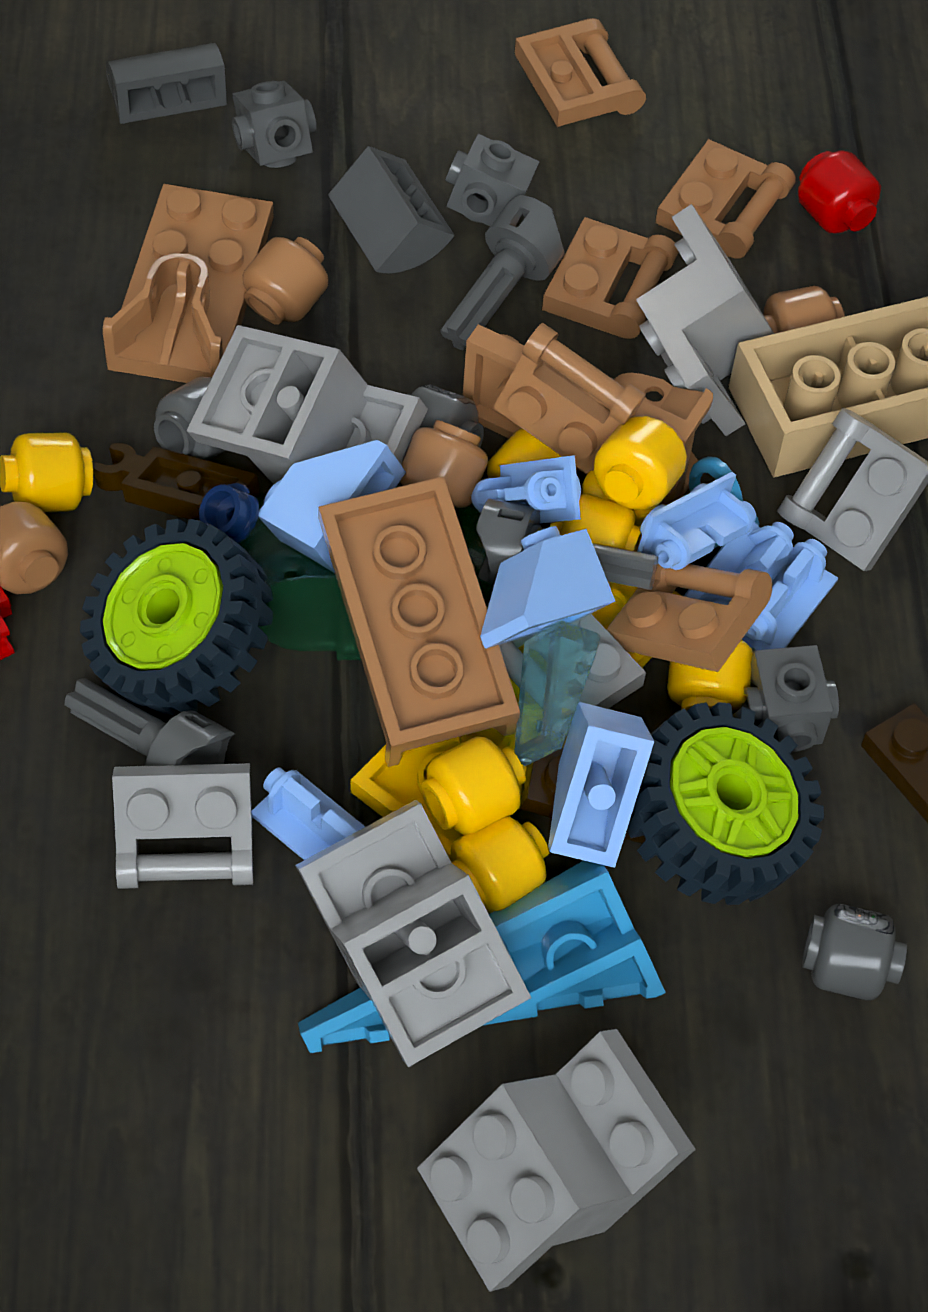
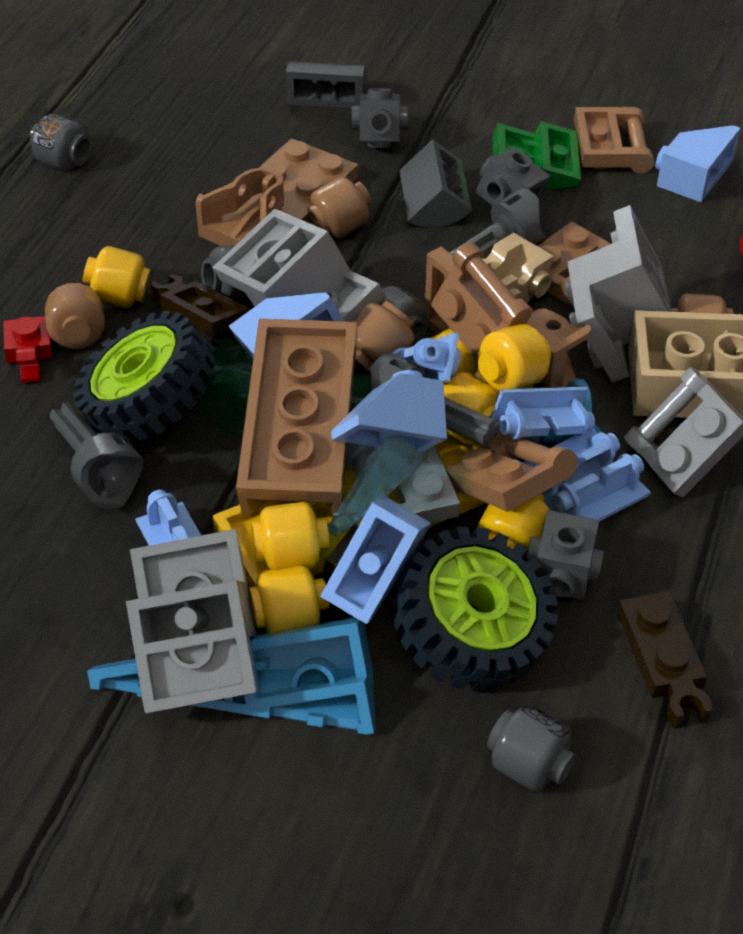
camera: 25 degrees right, 10 degrees down
light grey plate [112,763,253,889] -> none
dark blue plate [199,483,259,543] -> none
light grey bracket [417,1029,696,1292] -> none
medium nougat plate [655,139,796,259] -> none
none -> tan cylinder [483,233,554,303]
none -> green slope [492,121,581,190]
none -> light blue slope [655,125,740,202]

